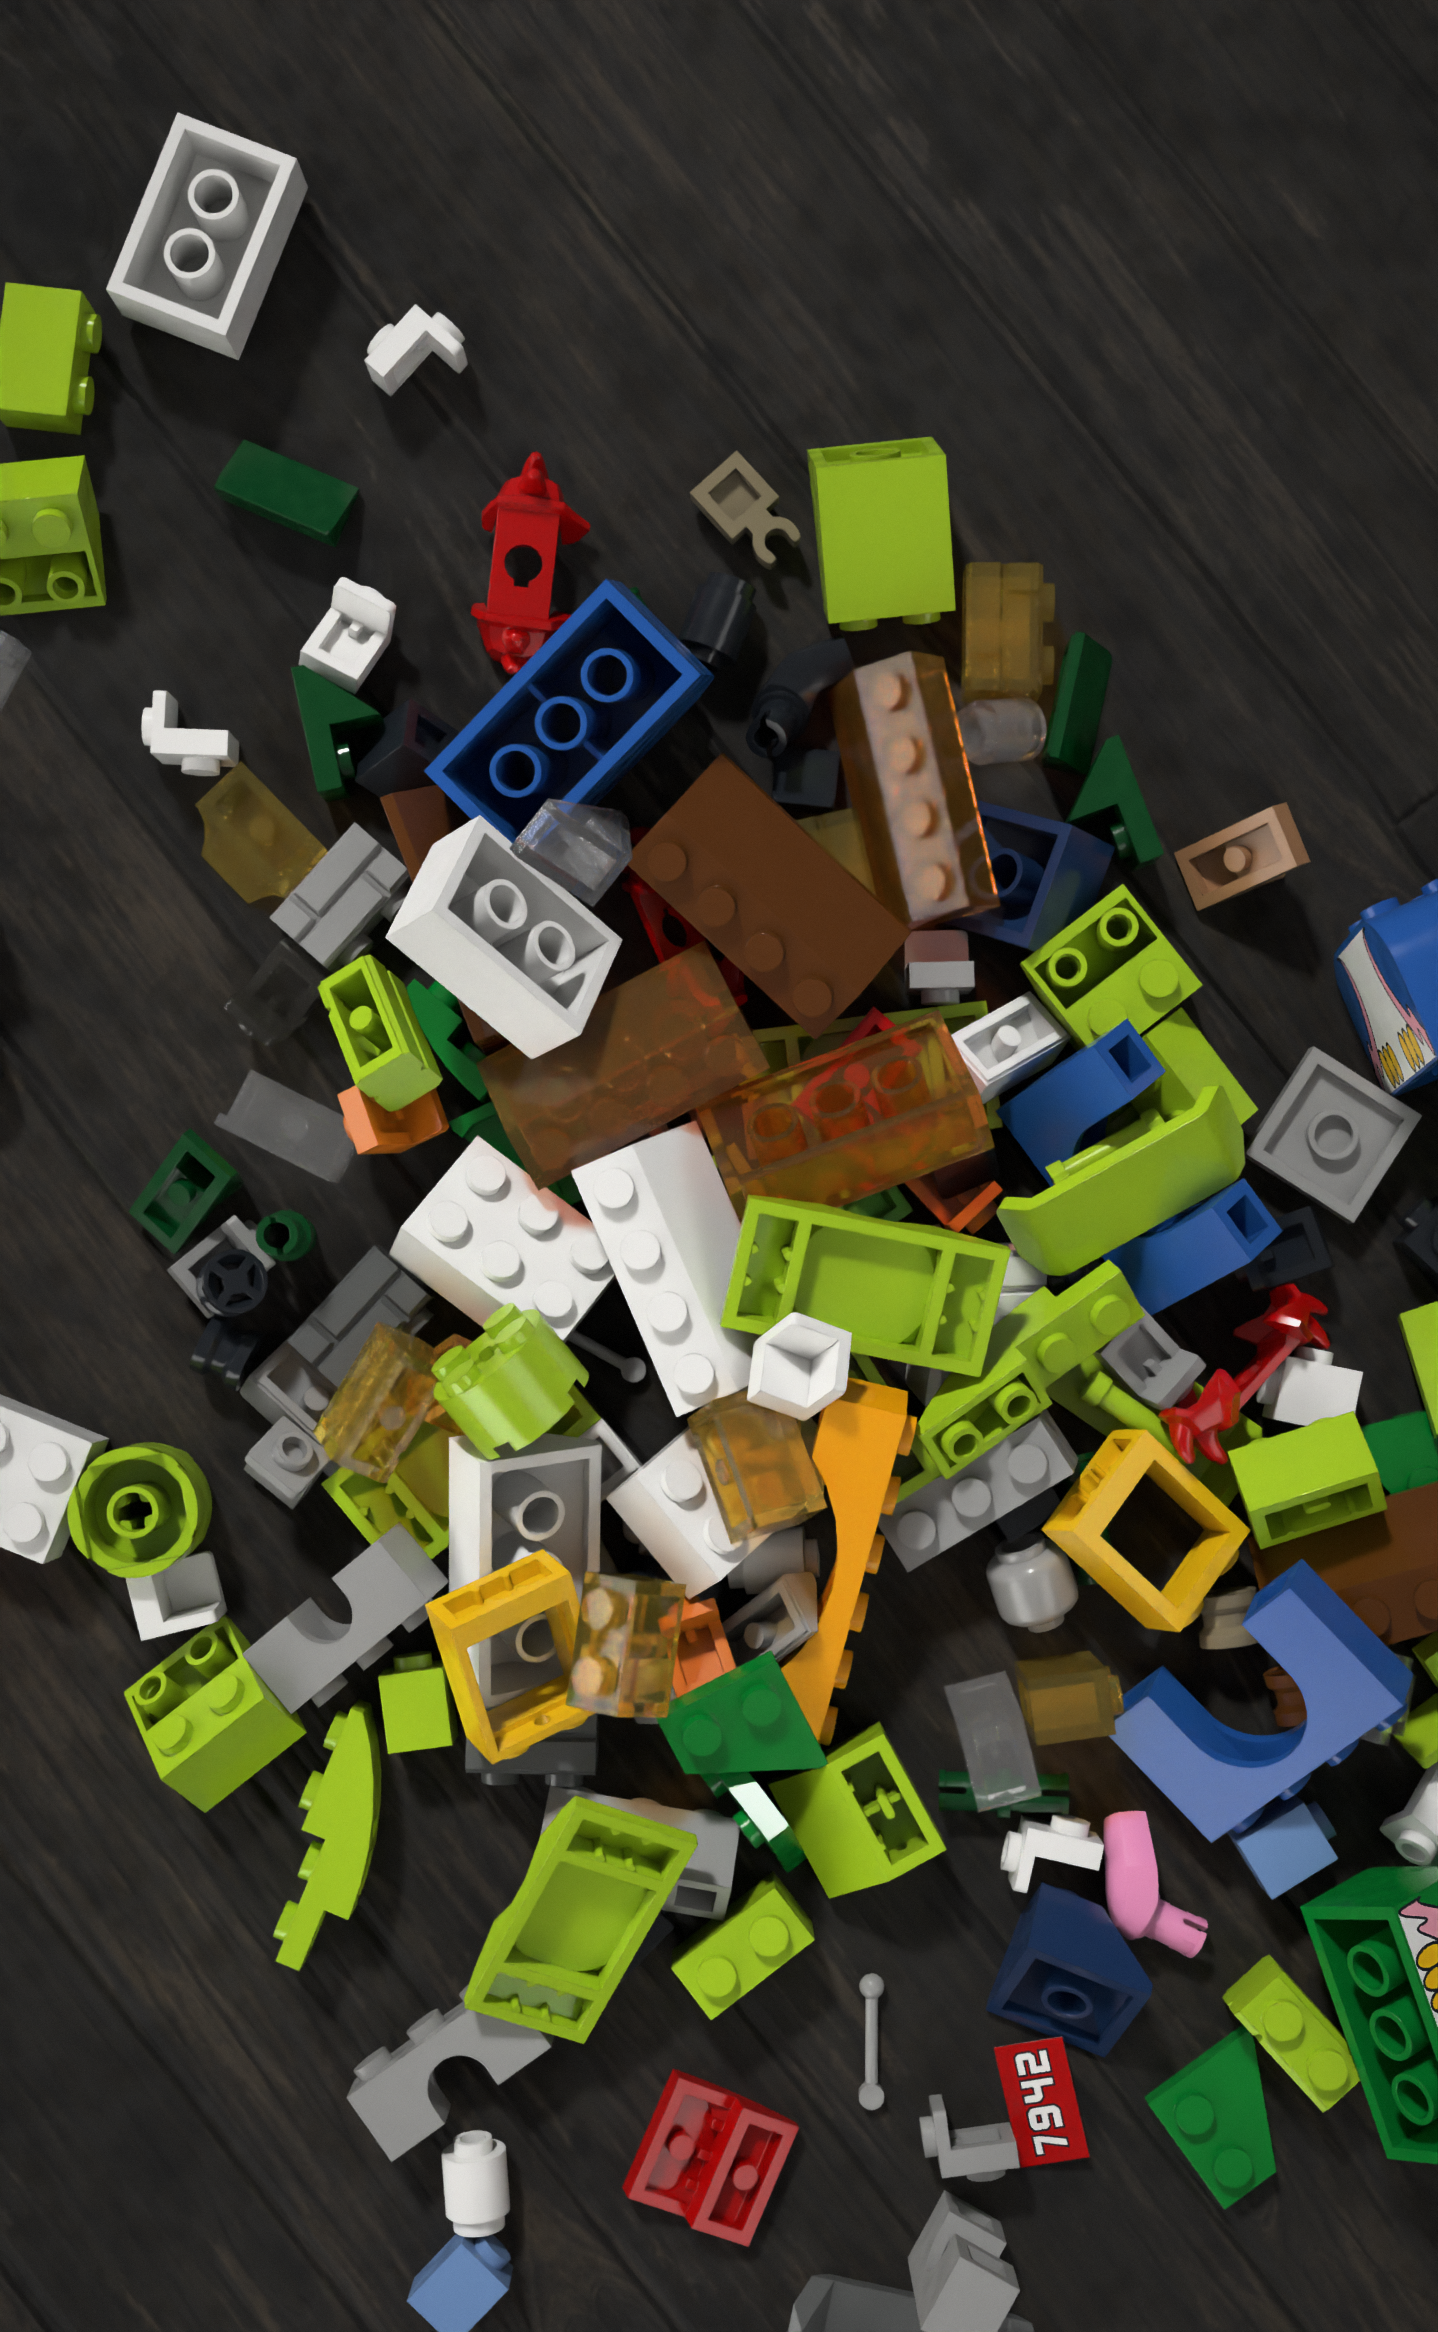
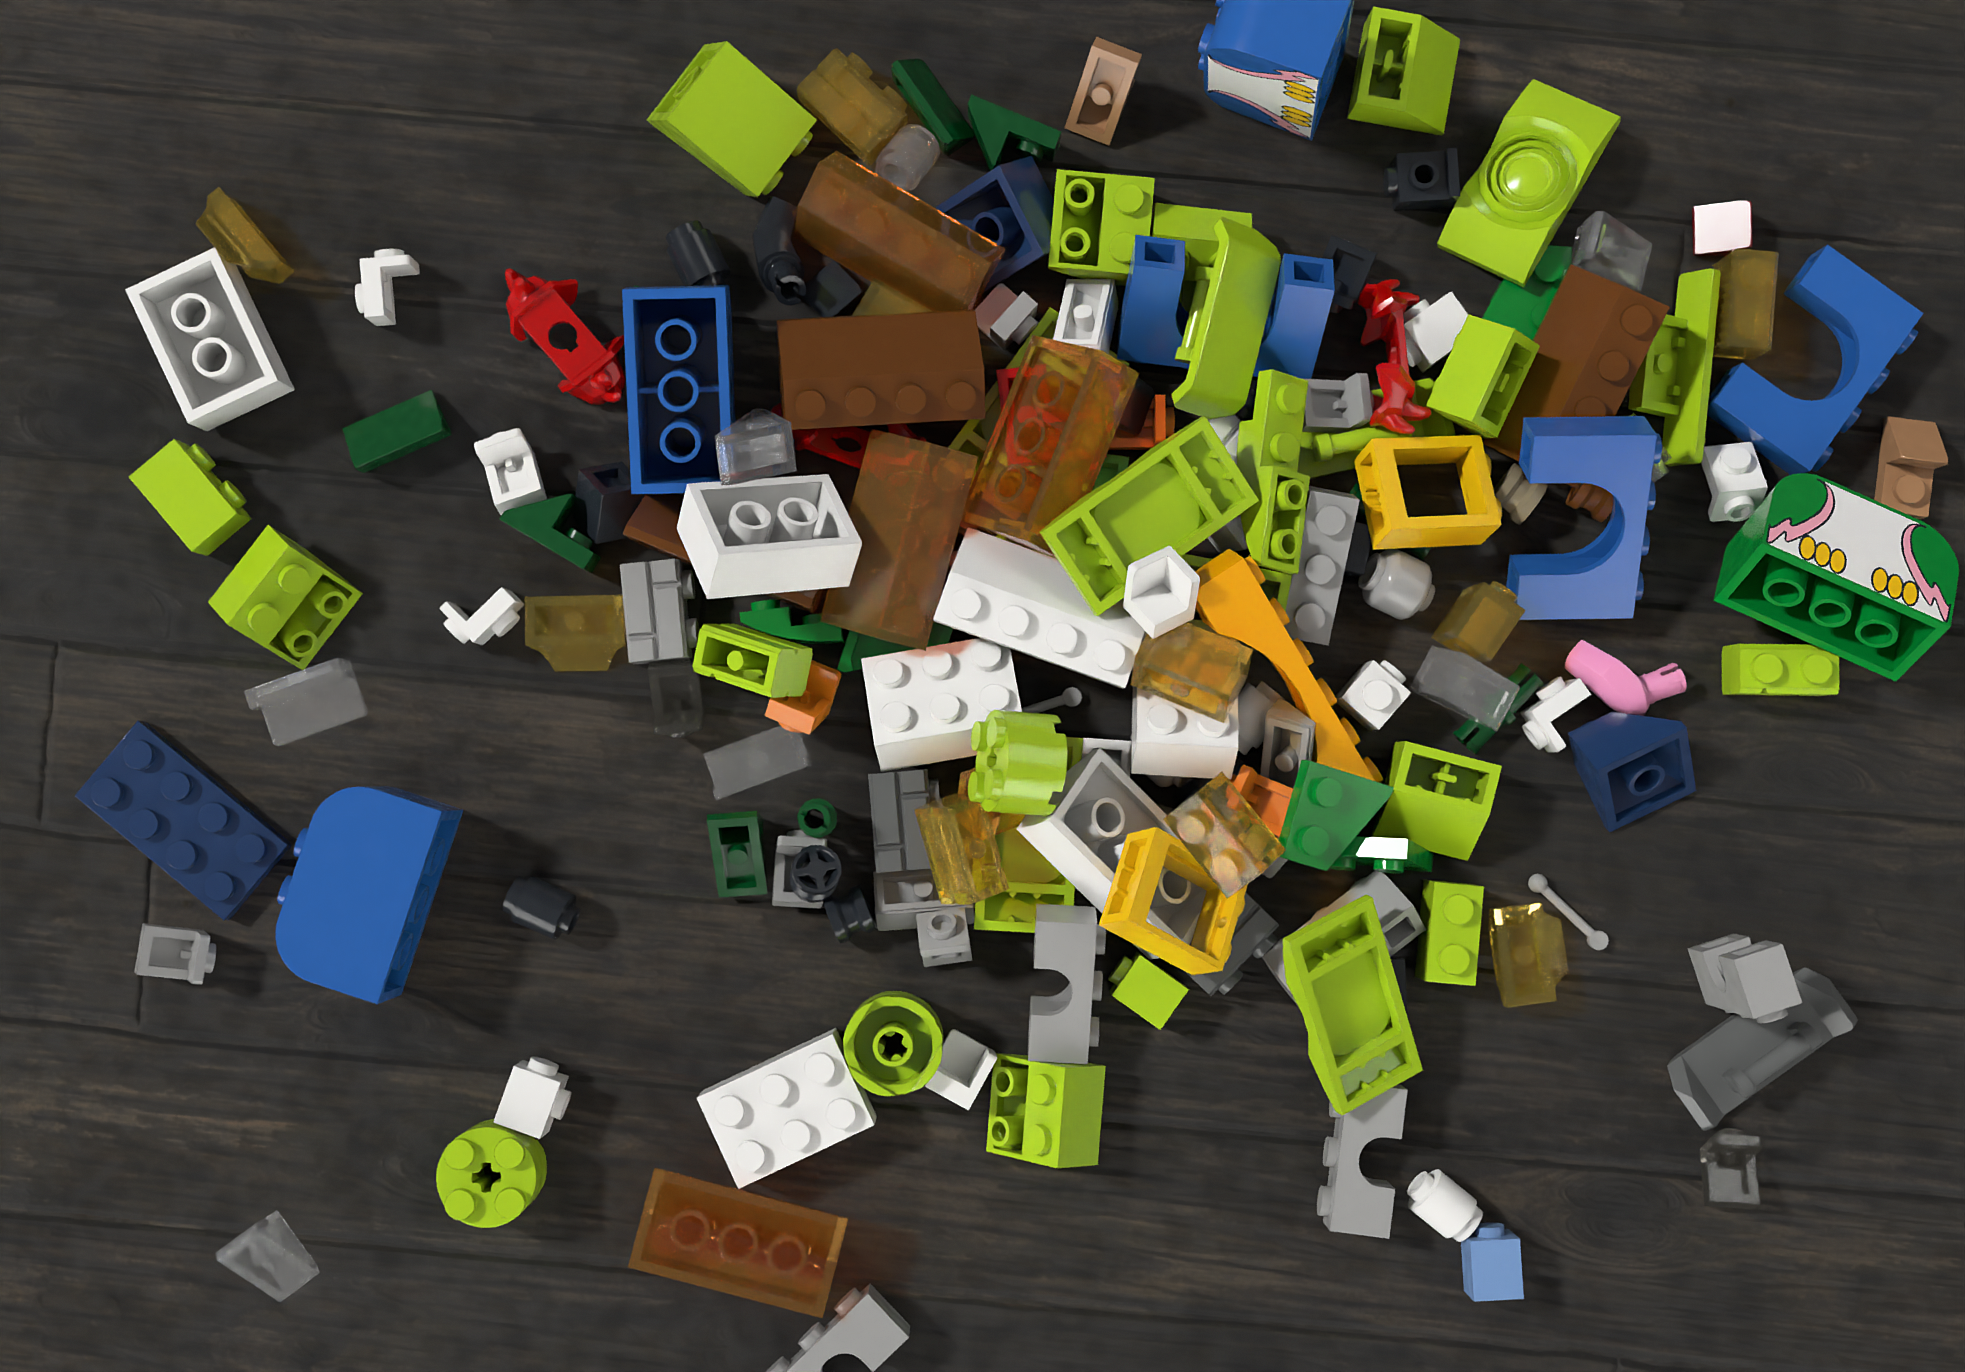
camera: 55 degrees left, 0 degrees up
lime slope [273,1699,381,1971] -> none
red slope [622,2068,799,2247] -> none
dark tan plate [690,450,801,570] -> none
light grey bracket [919,2094,1020,2182] -> none
red sticker [994,2036,1090,2168] -> none
green wing [1144,2024,1276,2210] -> none
medium blue brick [1227,1795,1338,1900] -> none
light grey plate [1244,1046,1422,1223] -> none
none -> clear yellow slope [196,187,295,284]
none -> white brick [1335,660,1411,731]
none -> clear yellow slope [1489,902,1569,1008]

